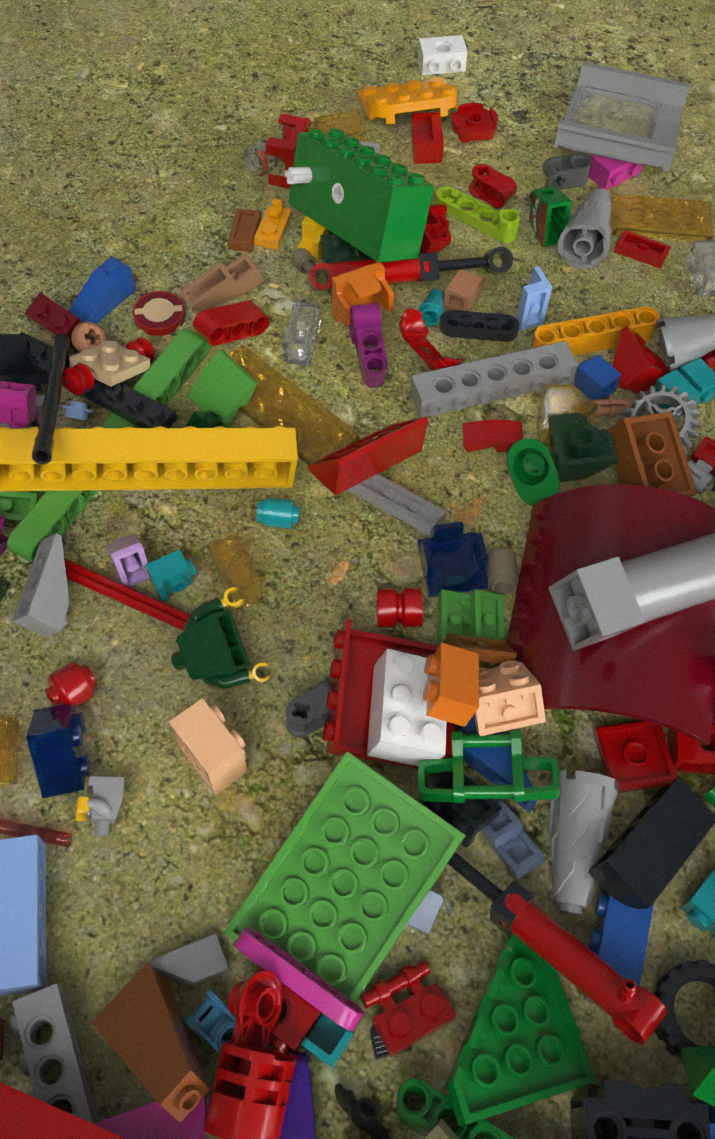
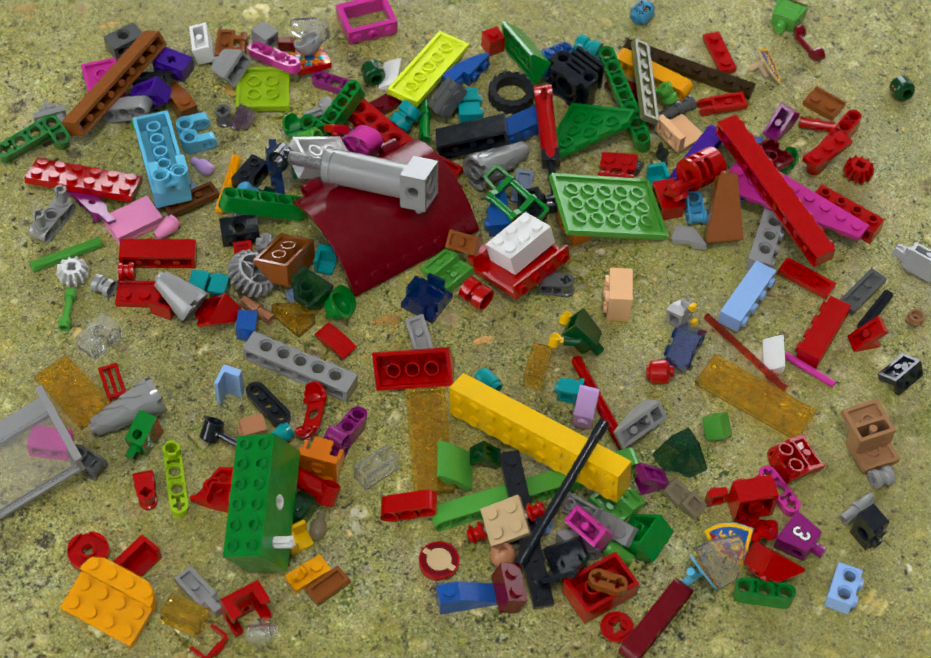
camera: 140 degrees left, 5 degrees down
medium nougat slope [179,253,265,311] -> none
dark pink beam [234,927,364,1031] -> none
white brick [418,35,468,75] -> none
orange brick [423,642,479,727] -> none
light nougat bracket [474,661,546,736] -> none
dark tan brick [486,547,519,594] -> none
light orange beam [531,307,660,356] -> none

